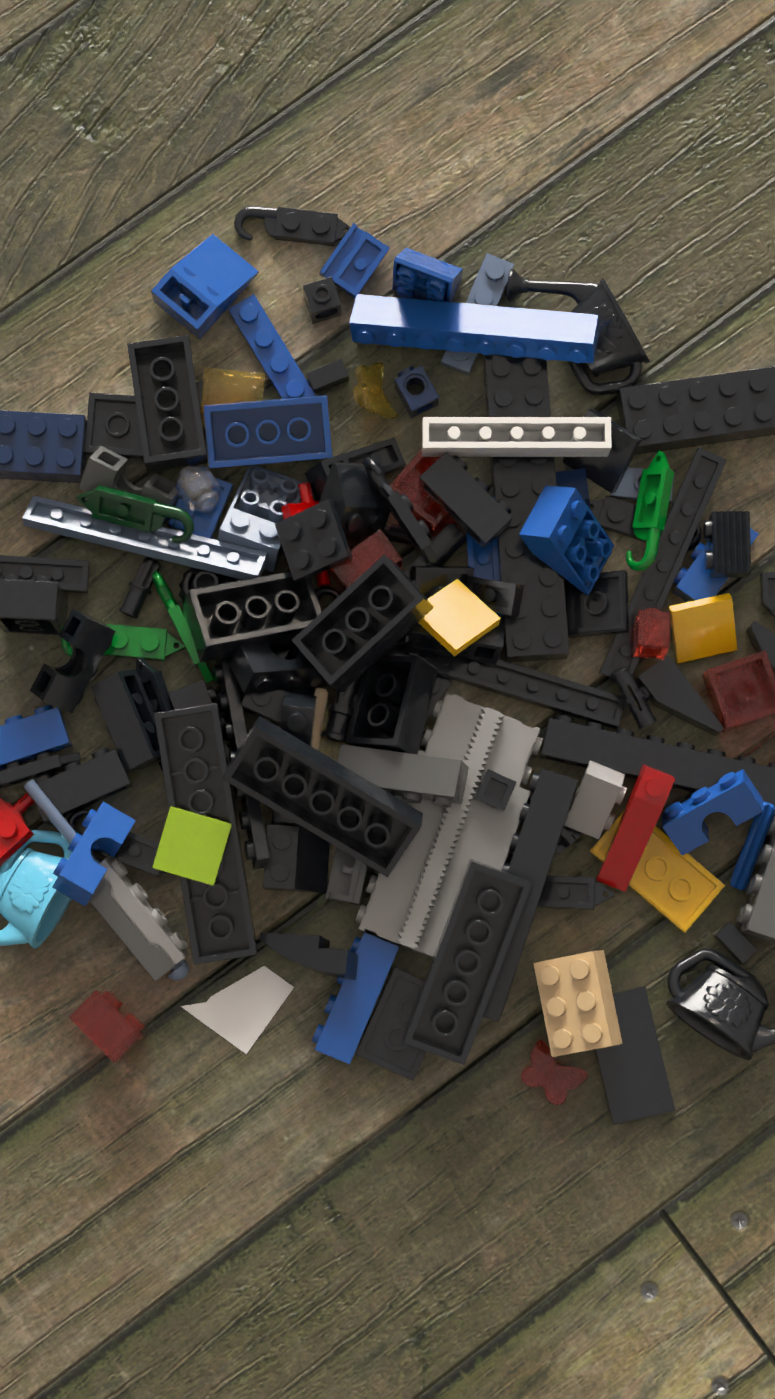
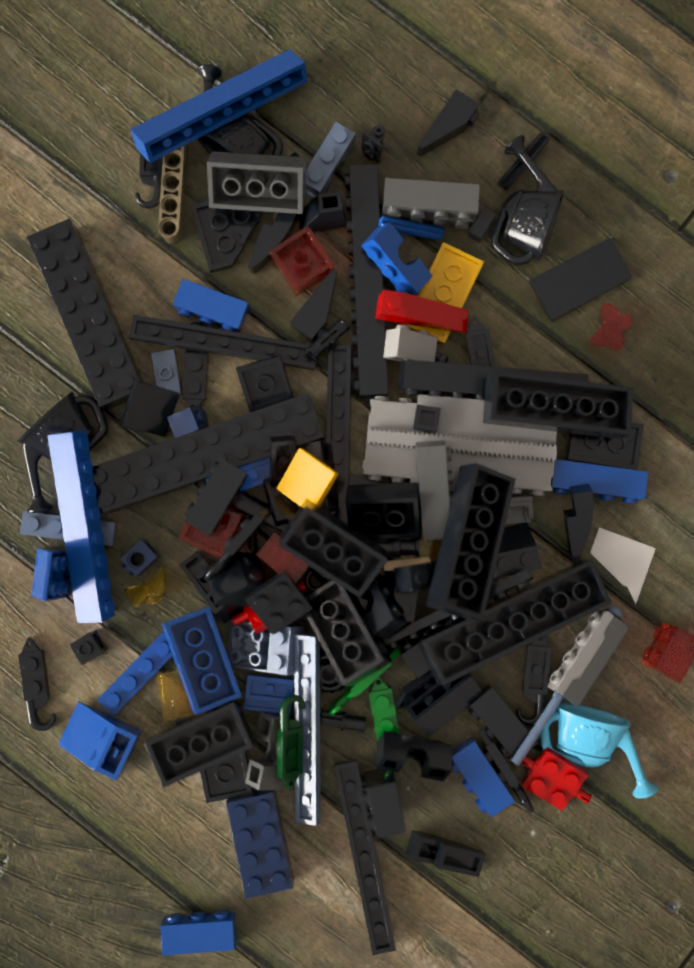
camera: 105 degrees left, 5 degrees up
arch [52,802,136,906] -> none
lime tile [152,806,232,886] -> none
clear head [175,466,221,512] -> none
black piece [306,359,349,394] -> none
blue plate [319,223,390,299] -> none
white brick [422,417,612,457] -> none
blue slope [519,485,614,595] -> none
tan brick [533,950,623,1057] -> none
green plate [626,450,674,571] -> none
clear red brick [633,608,670,659] -> none
yellow tile [669,593,737,663] -> none
black brick [703,511,751,578] -> none

